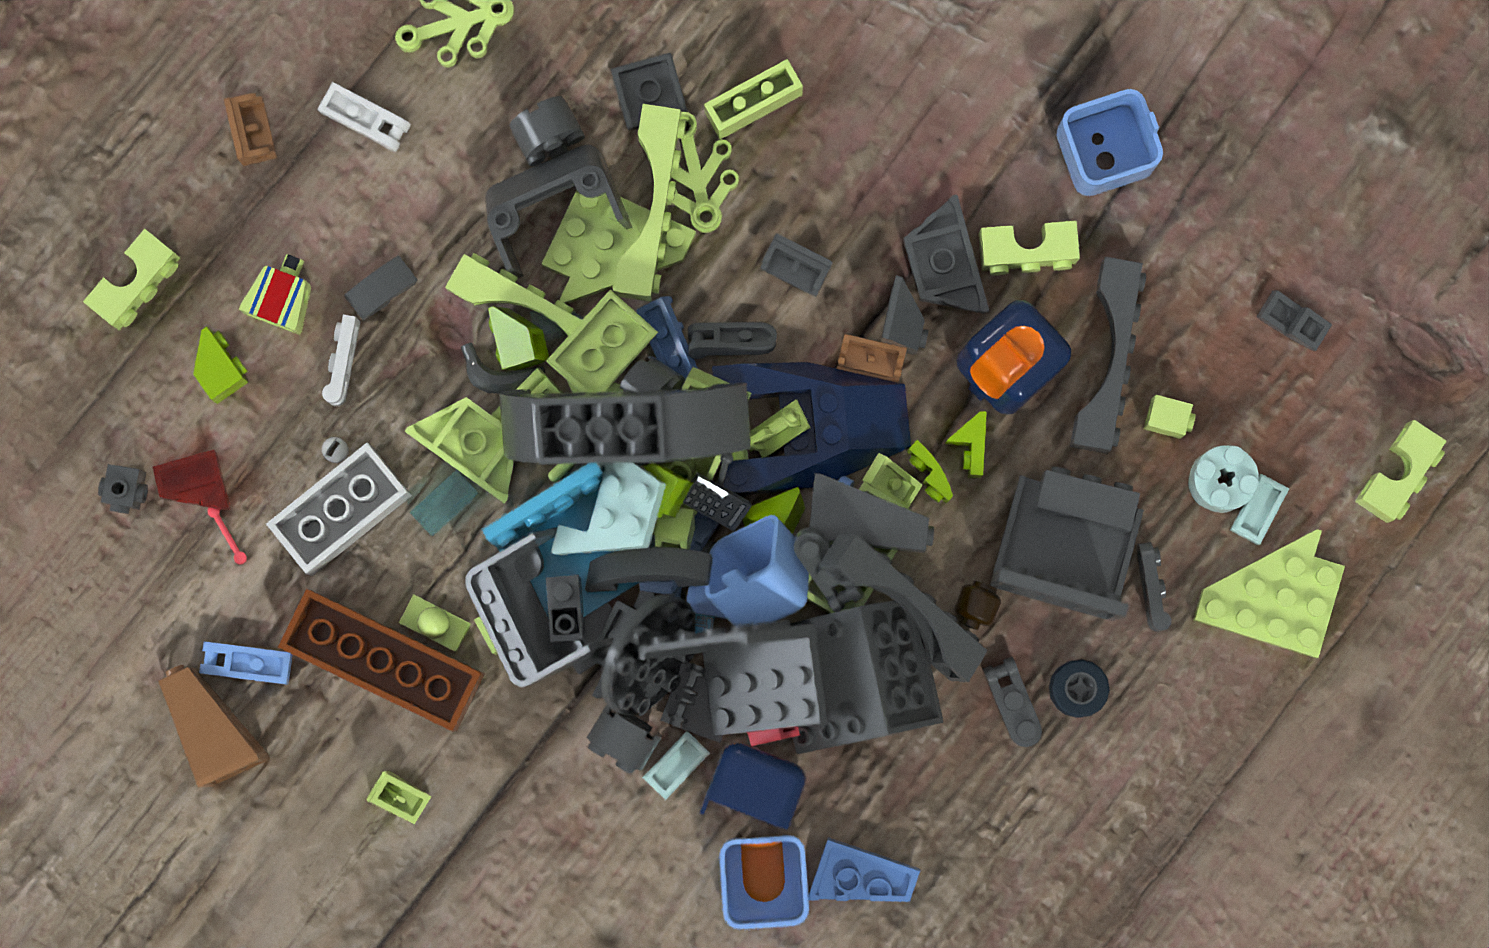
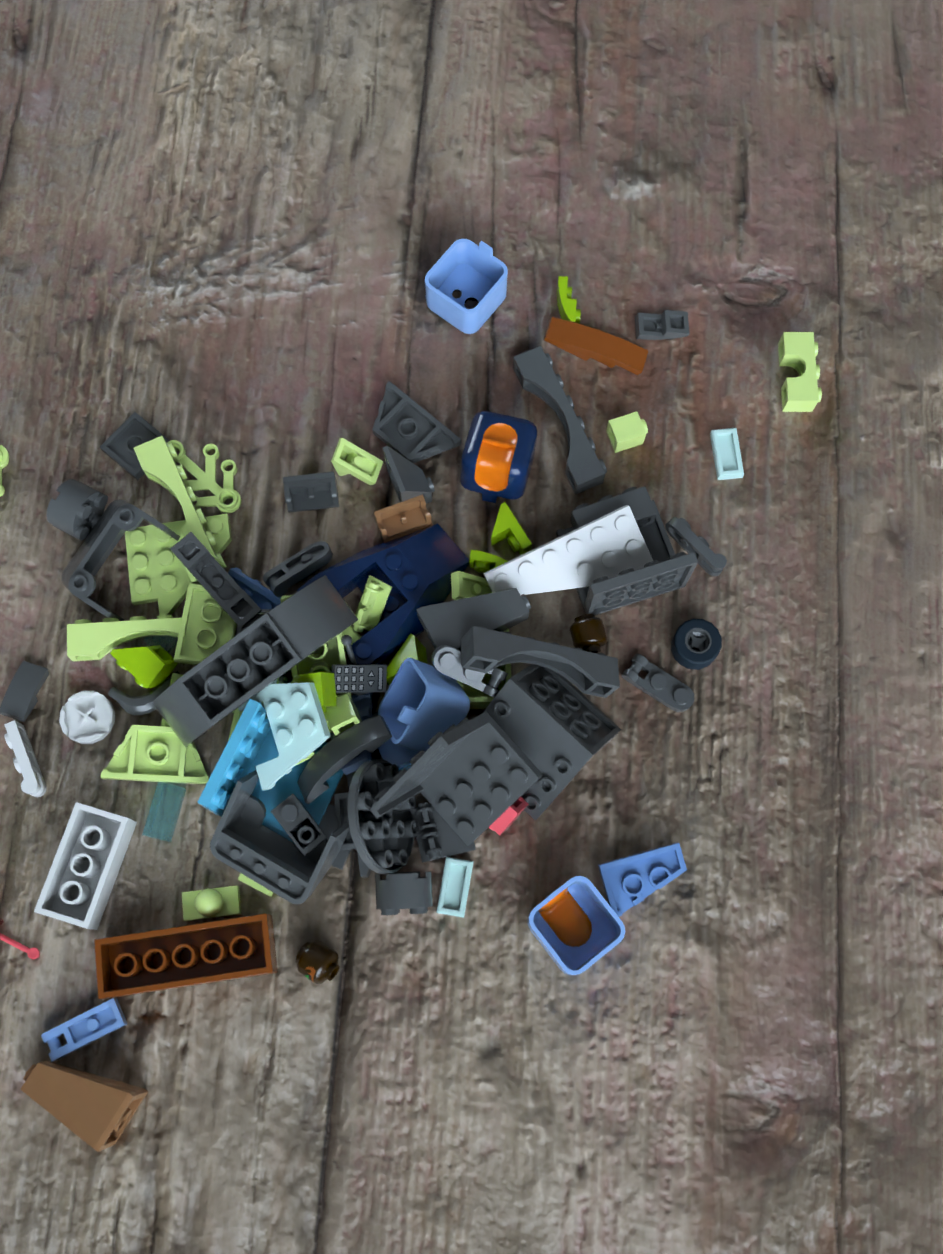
camera: 35 degrees left, 10 degrees down
white hinge [322,437,349,463] -> none
yellowish green slope [366,771,431,824] -> none
dark blue piece [699,743,806,830] -> none
yellowish green brick [704,59,803,140] -> none
yellowish green arch [979,221,1080,275] -> none
light aqua brick [1188,446,1259,513] -> none
yellowish green wing [1193,529,1345,658] -> none
none -> white tile [59,691,115,744]
none -> dark grey slope [170,532,262,628]
none -> dark brown head [296,940,339,984]
none -> yellowish green slope [331,438,384,485]
none -> white wing [483,505,653,595]
none -> dark orange slope [544,317,648,375]
none -> lime slope [557,276,581,324]

